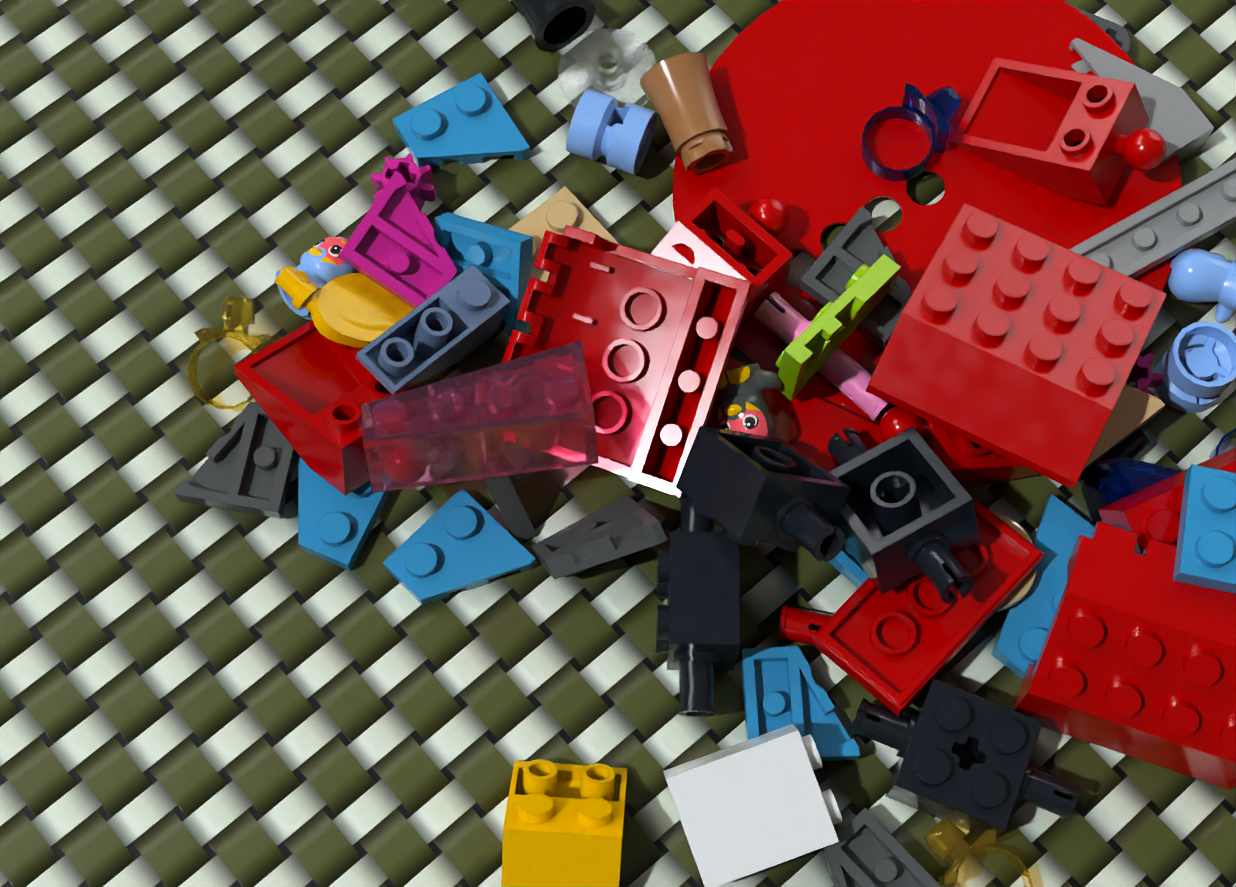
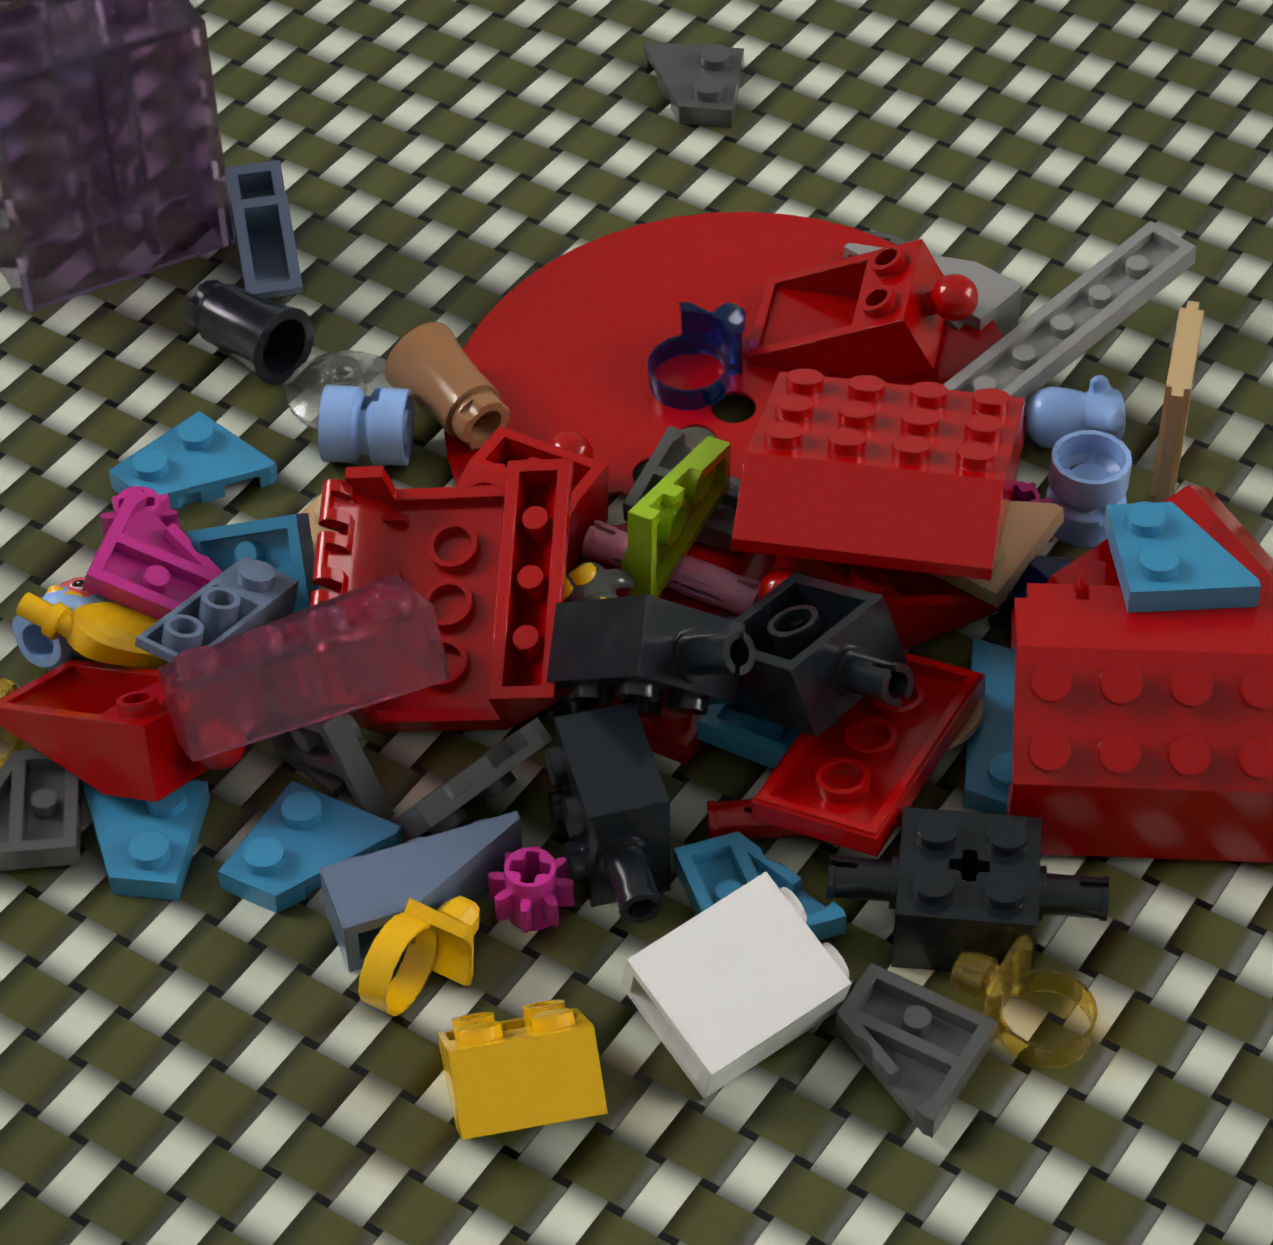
camera: 15 degrees left, 25 degrees down
none -> sand blue slope [320,811,522,973]
none -> yellow piece [358,895,480,1017]
none -> dark pink gear [488,846,575,933]

